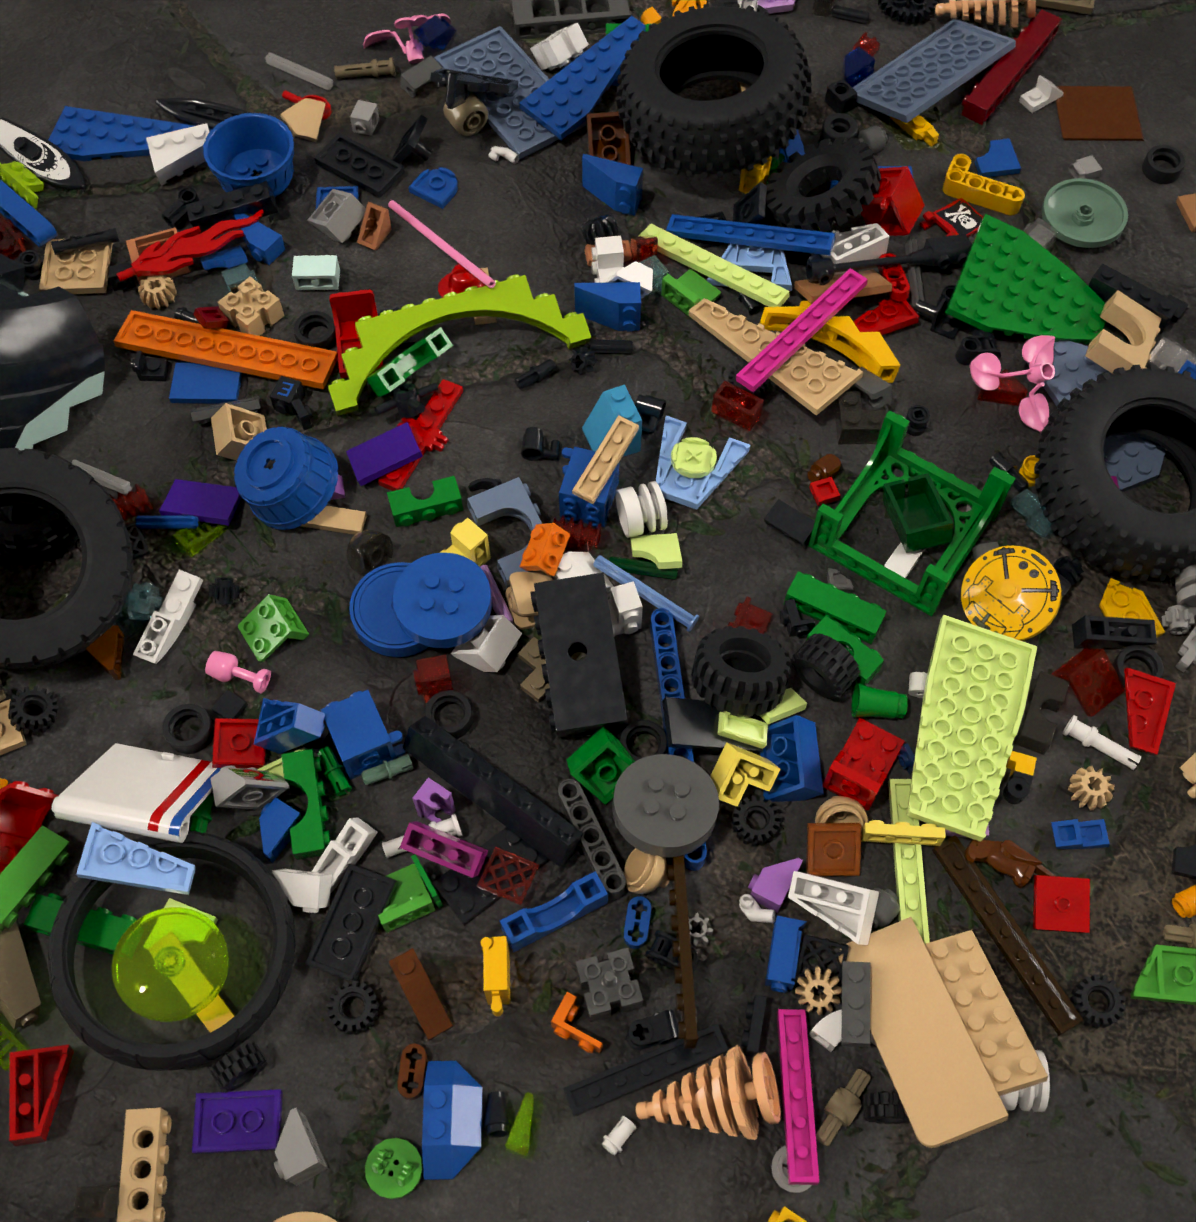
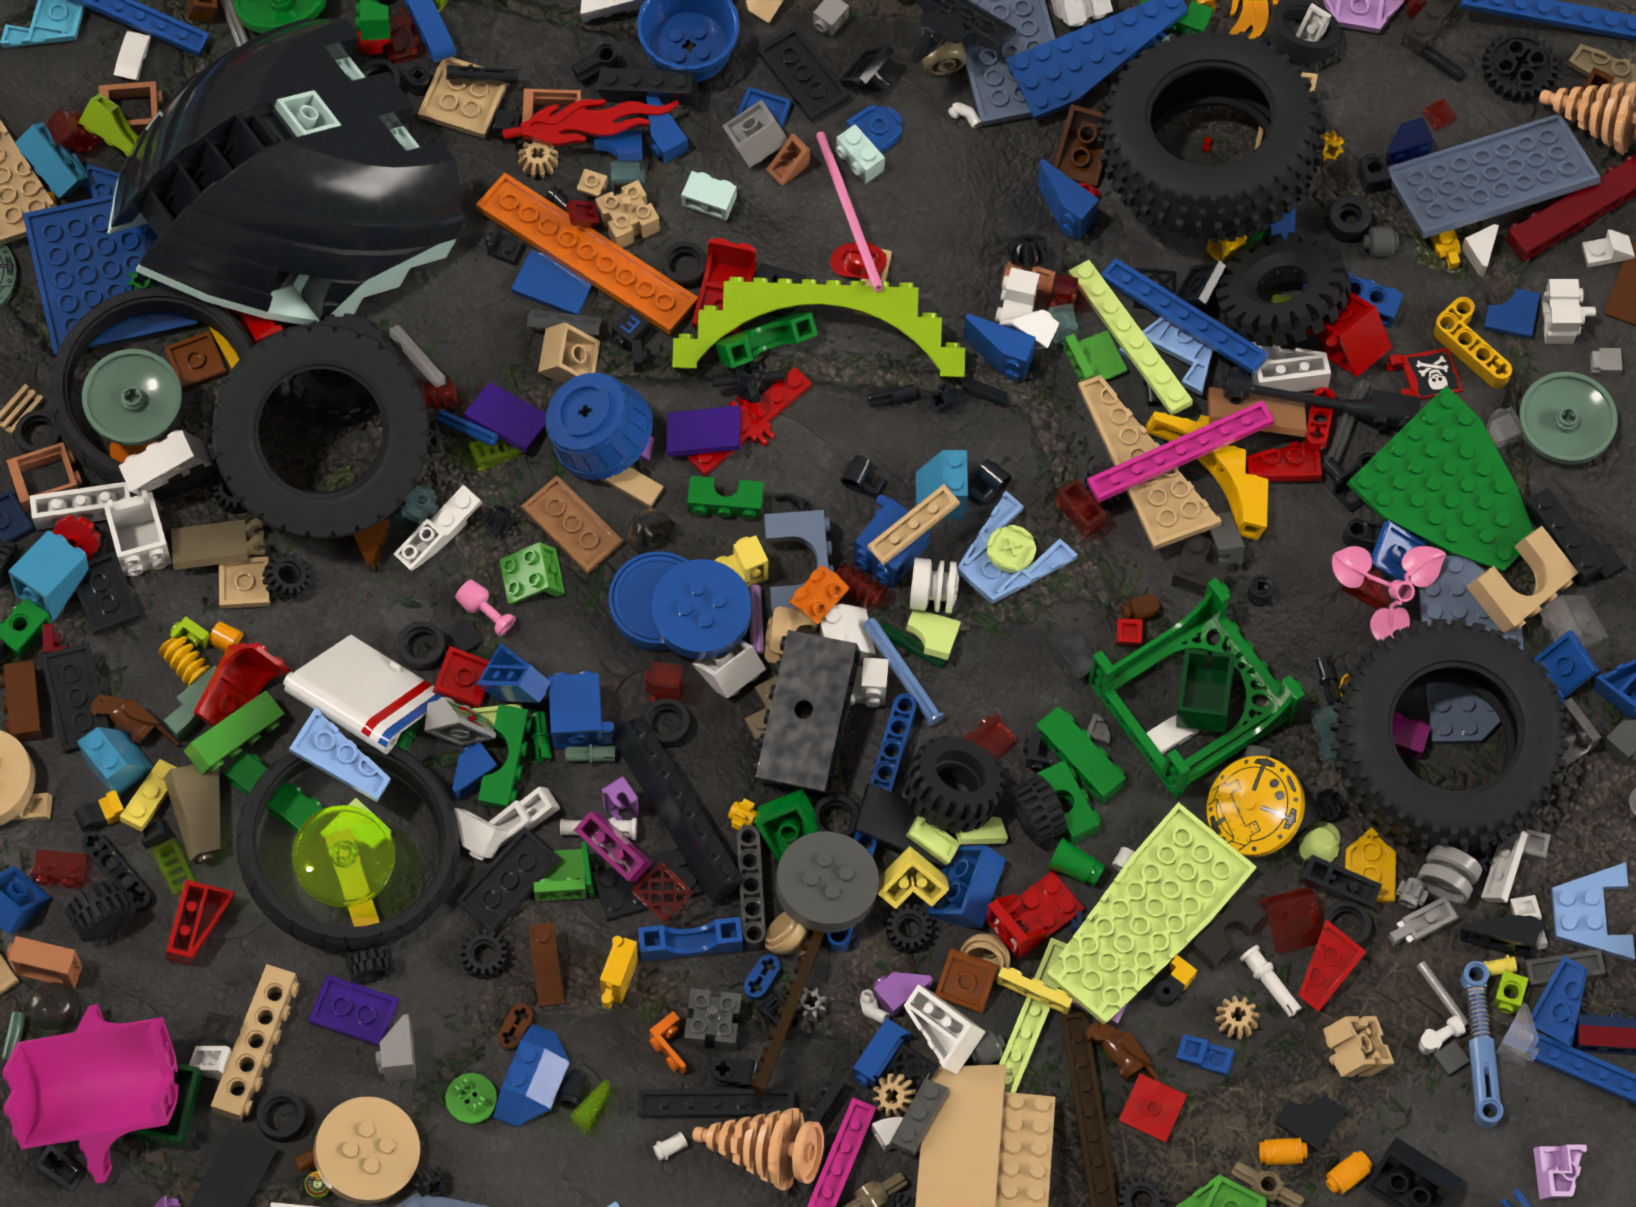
camera: 20 degrees right, 5 degrees up
none -> medium nougat tile [521,475,624,575]
none -> tan bracket [577,169,608,198]
none -> yellow gear [727,798,757,830]
none -> light aqua brick [836,125,885,184]
none -> yellowish green hat [1298,821,1340,862]
none -> blue tile [1371,521,1426,581]
none -> white slope [1462,224,1499,277]
none -> white brick [1542,279,1596,344]

